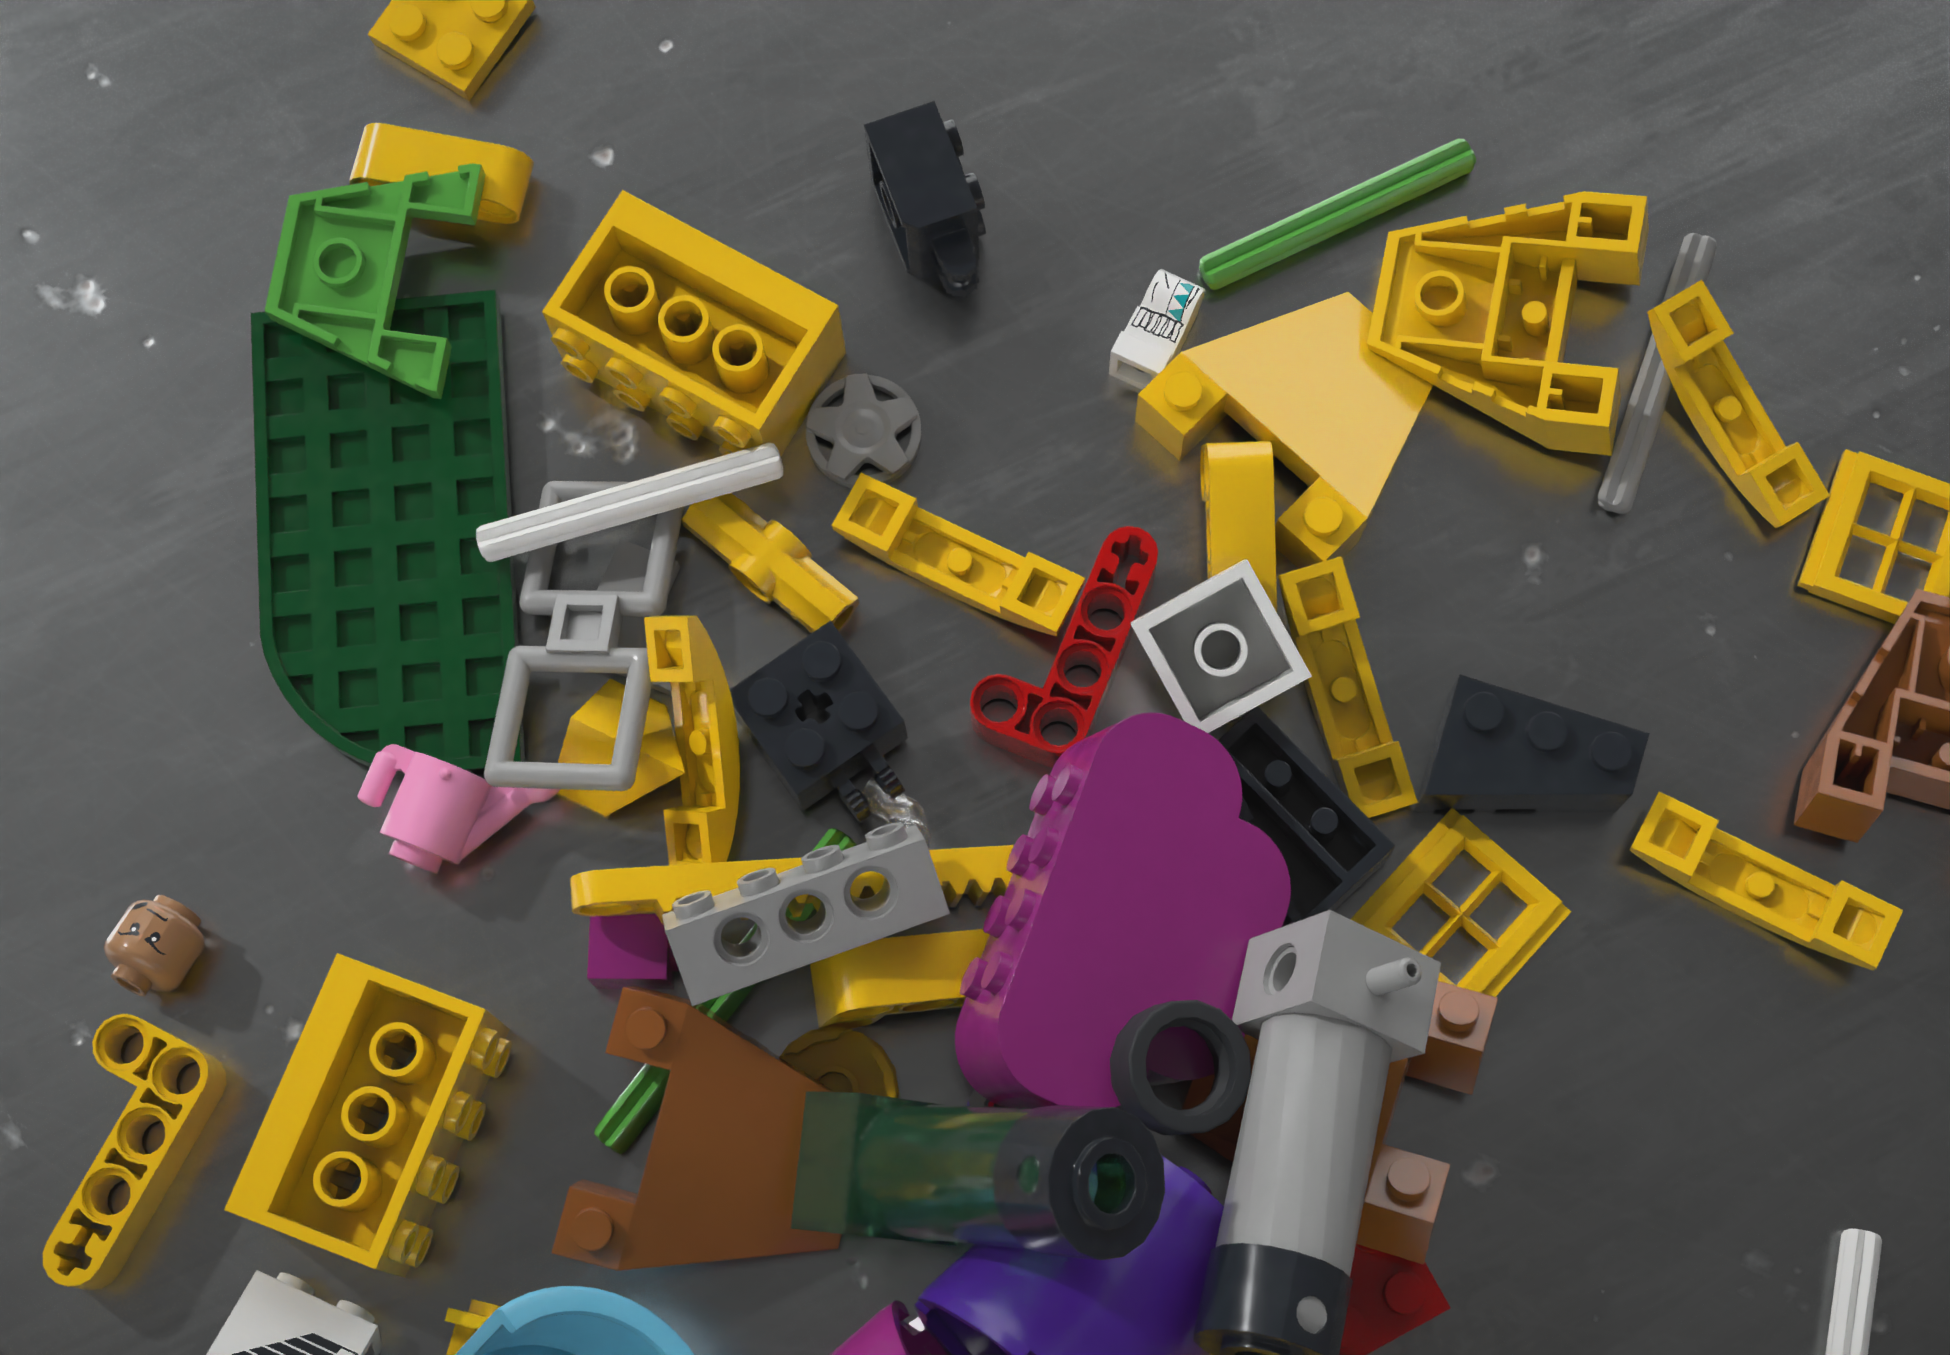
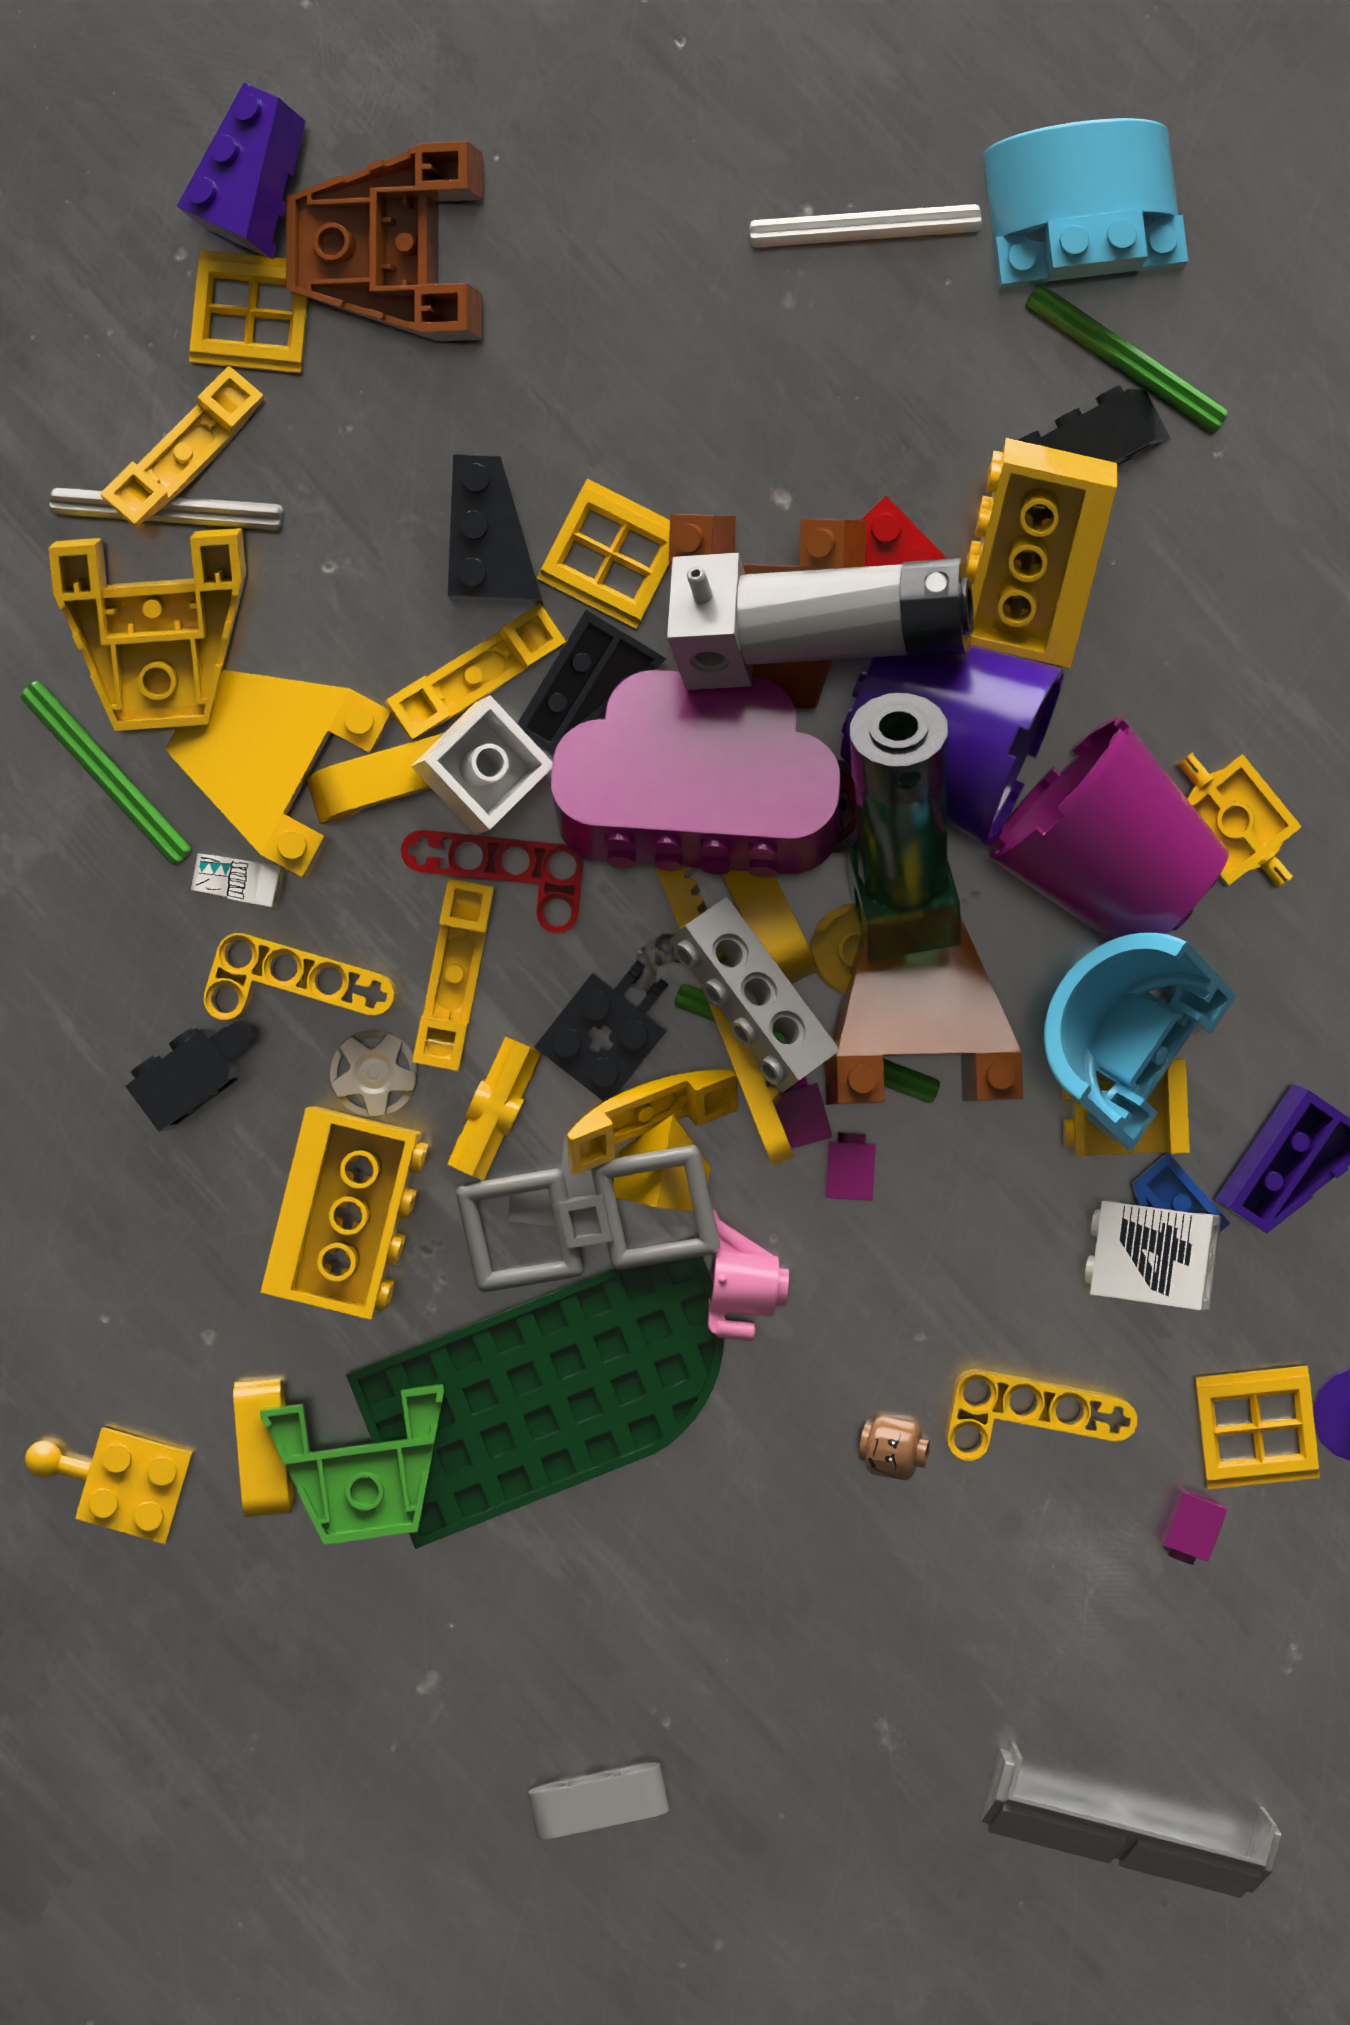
camera: 115 degrees left, 15 degrees up
yellow brick [224,953,512,1278] -> none
white axle [476,442,784,562] -> none
black tyre [1110,1000,1251,1136] -> none
yellow slope [1630,791,1903,971] -> none
none -> yellow beam [203,933,398,1020]
none -> magenta brick [824,1132,876,1201]

